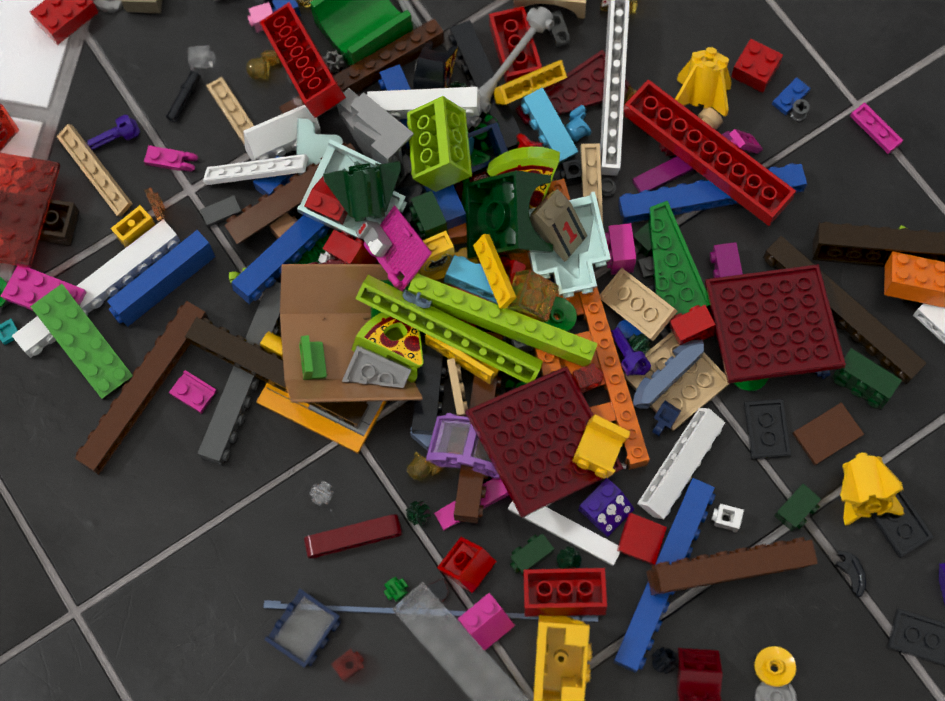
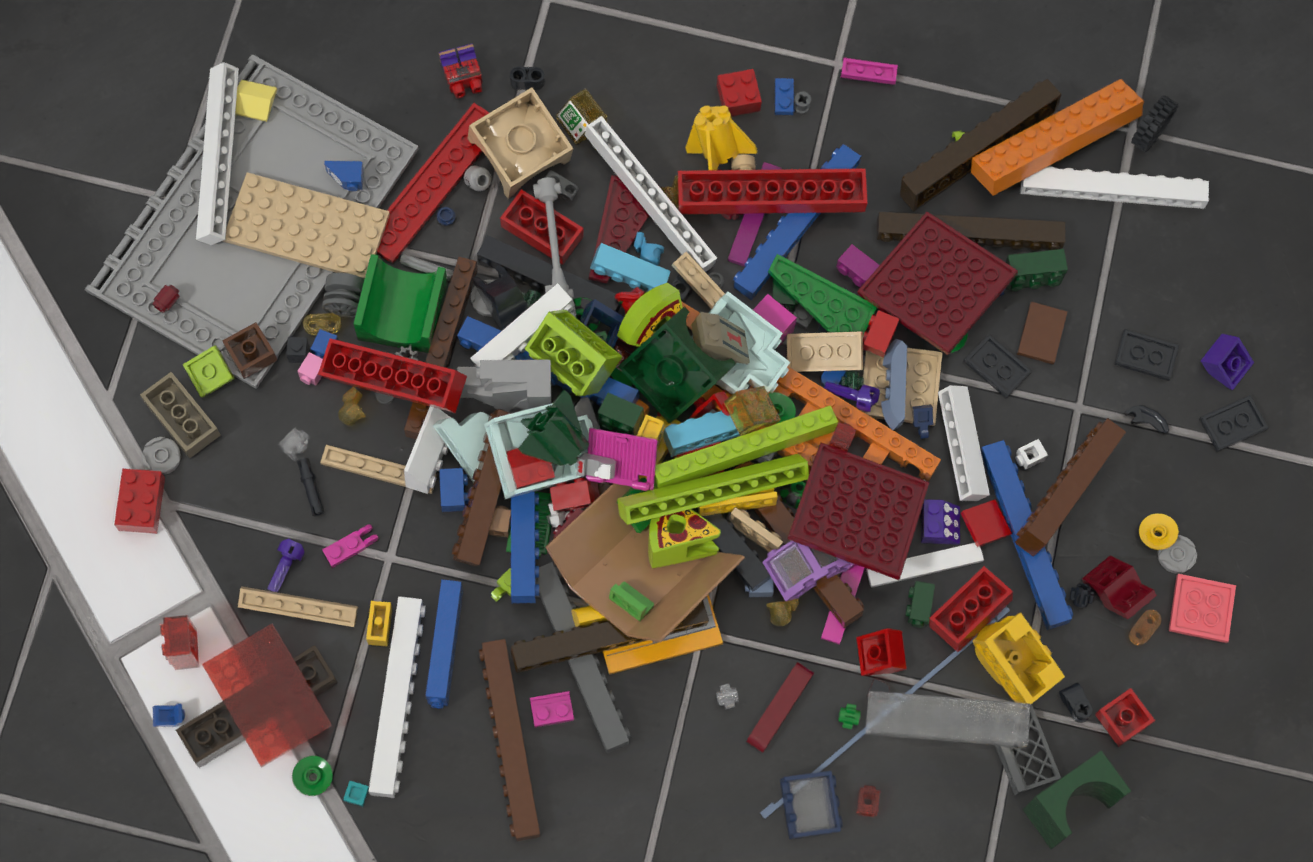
camera: 50 degrees left, 0 degrees up
dark pink plate [1,264,87,311] -> none
bright green plate [30,284,133,399] -> none
clear orange wing [144,187,166,221] -> none
dark grey tile [200,196,242,227] -> none
white tile [203,154,309,185] -> none
light grey wing [342,345,412,388] -> none
sand blue piece [402,289,432,308] -> none
clear green gear [406,501,431,526] -> none
dark pink slope [458,593,515,652] -> none
yellow plate [473,234,517,309] -> none
yellow brick [494,60,567,105] -> none
clear green gear [557,546,582,569] -> none
yellow panel [572,415,630,478] -> none
dark pink plate [729,129,763,154] -> none
dark green brick [774,484,821,532] -> none
yellow brick [840,453,904,526] -> none

